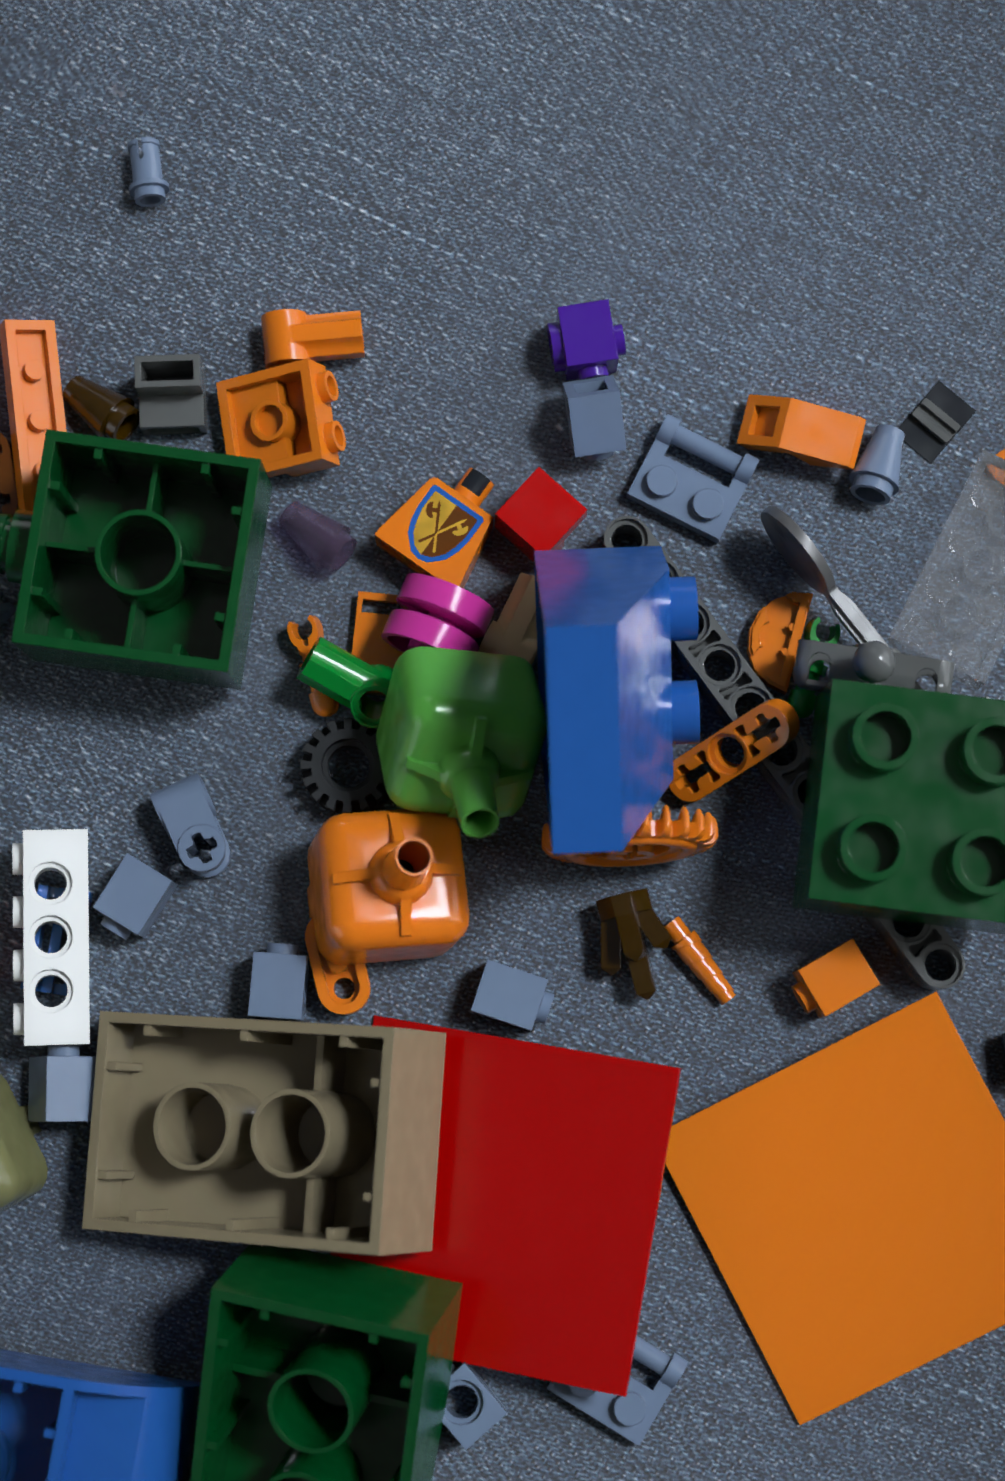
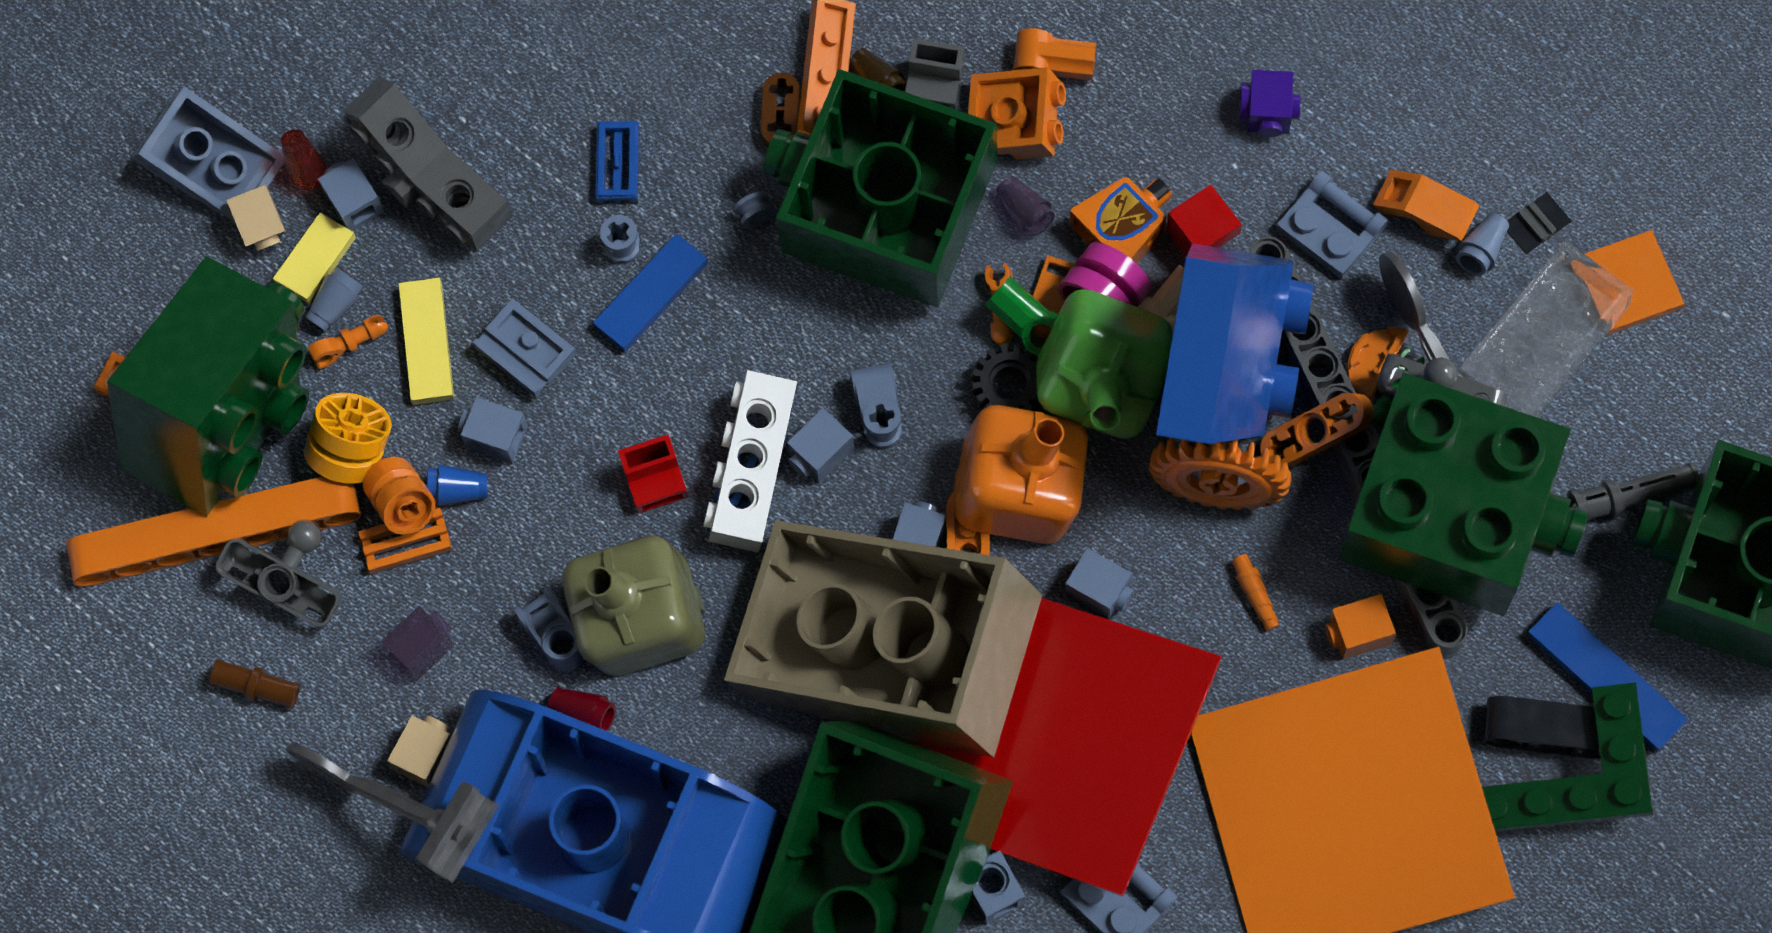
camera: 20 degrees right, 10 degrees down
sand blue brick [28,1046,96,1122] -> none
sand blue brick [562,375,626,460] -> none
dark brown rock [596,888,672,1000] -> none

